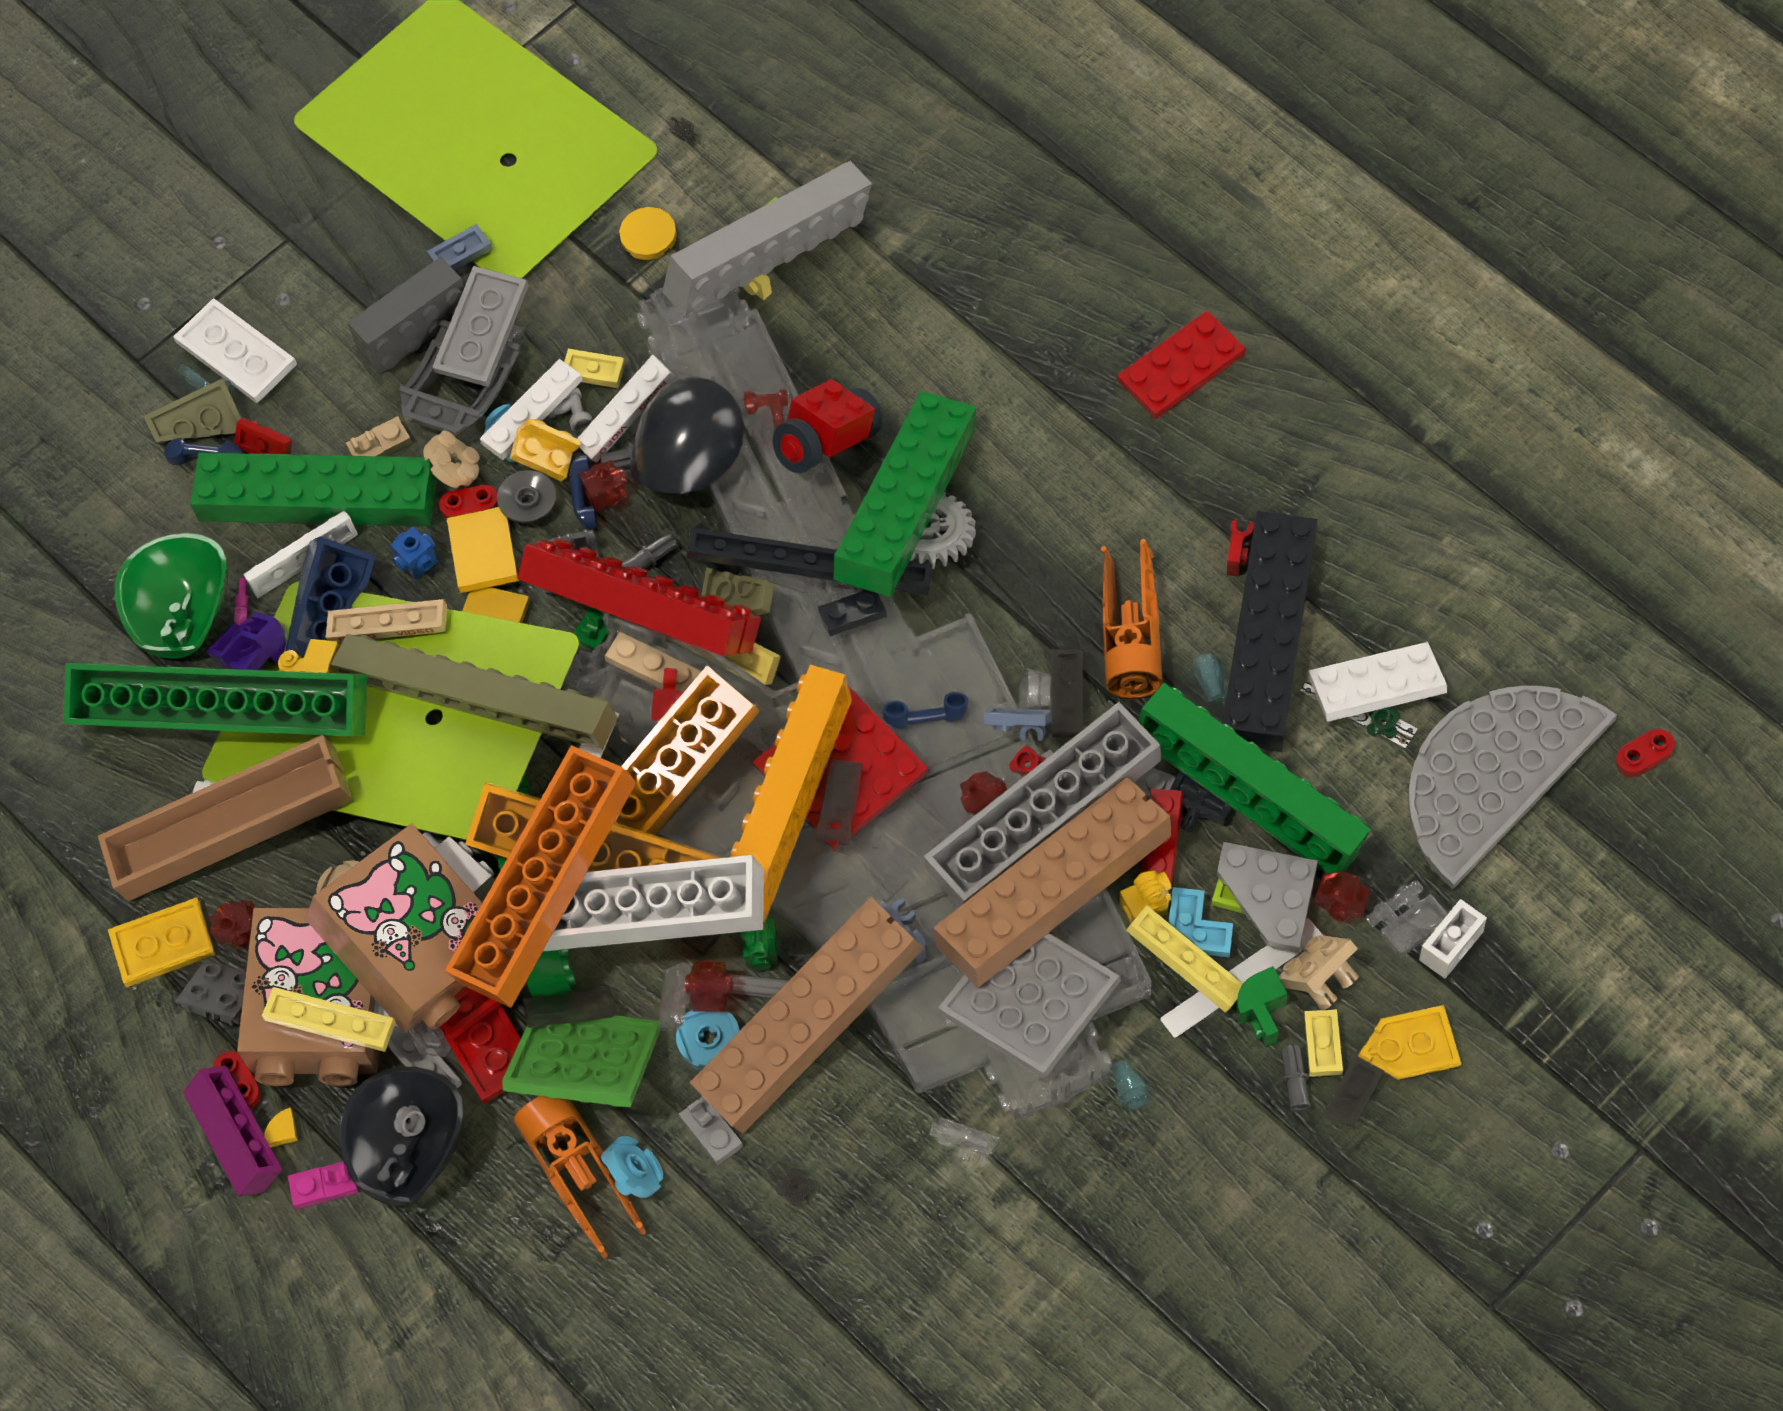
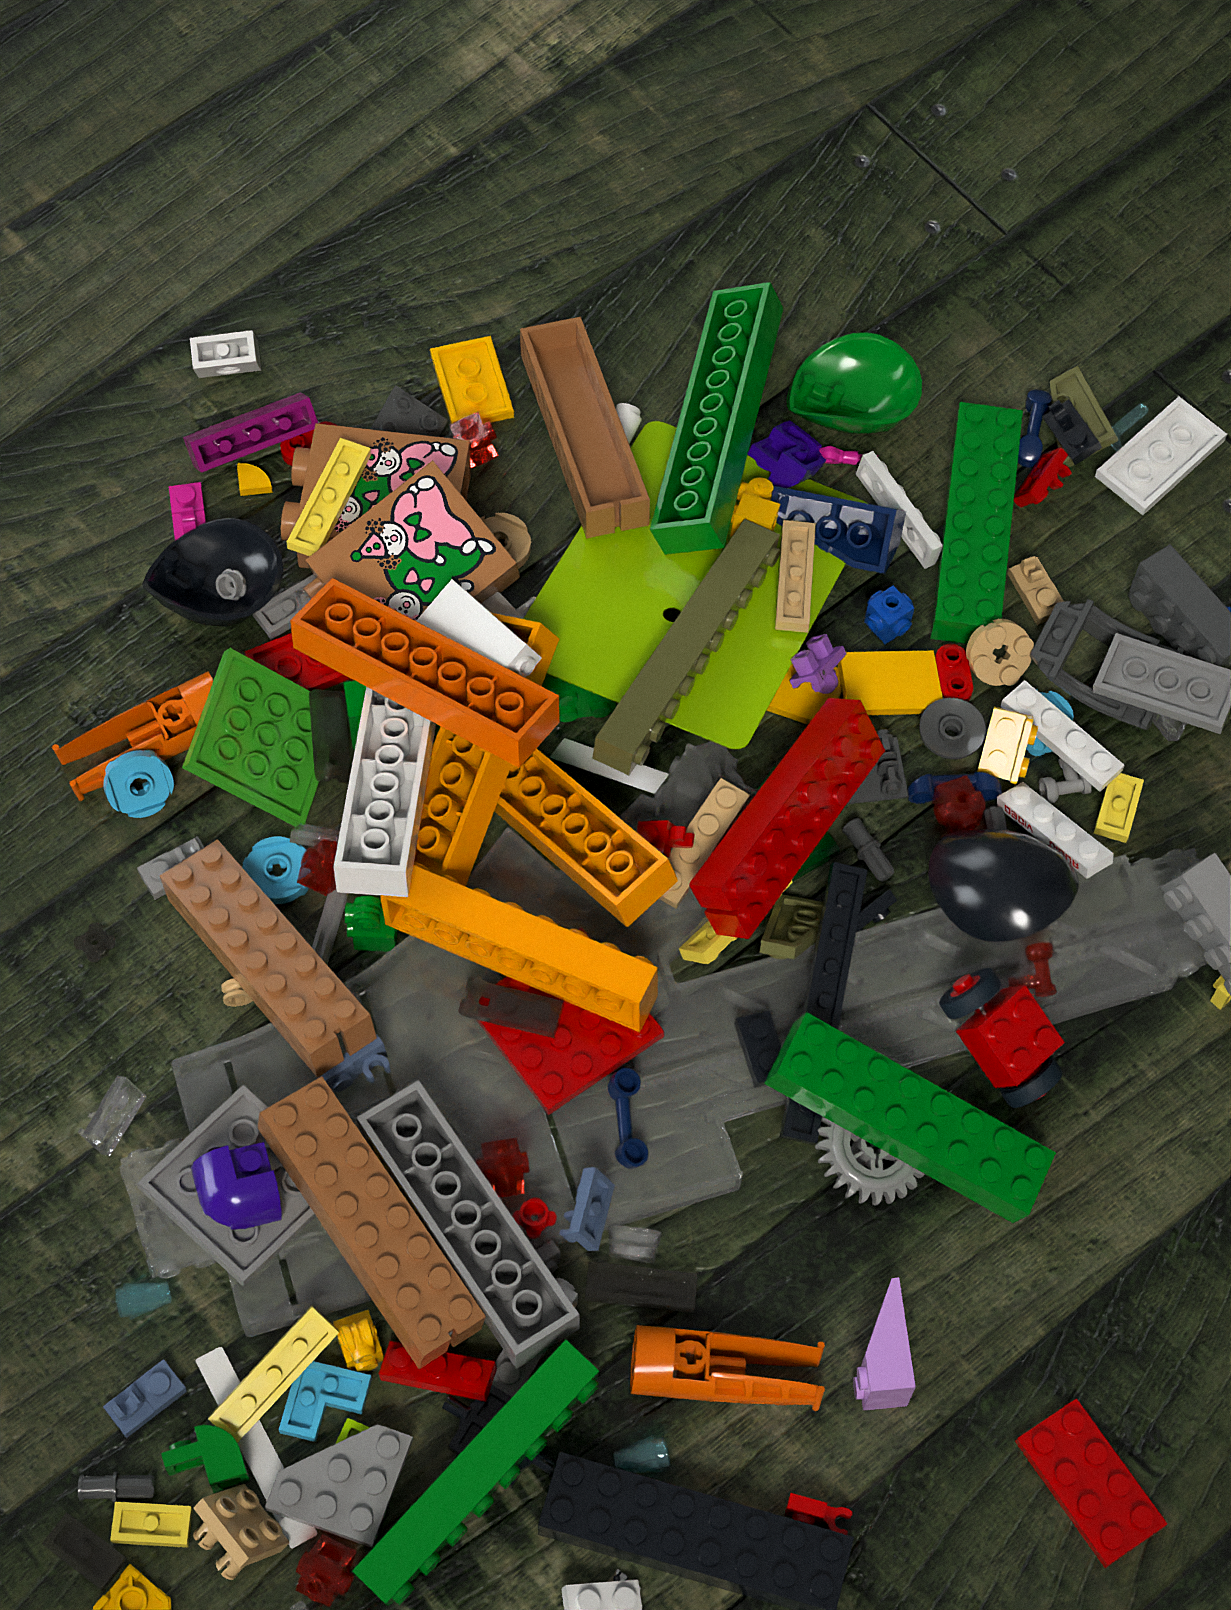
camera: 85 degrees right, 0 degrees up
none -> sand blue plate [103,1359,187,1438]
none -> white brick [190,330,261,378]
none -> dark purple brick [191,1142,282,1230]
none -> tan bush [221,978,253,1007]
none -> white slope [416,579,542,677]
none -> medium lavender hips [789,634,847,694]
none -> lavender slope [853,1278,916,1410]
none -> black plate [1042,399,1102,465]

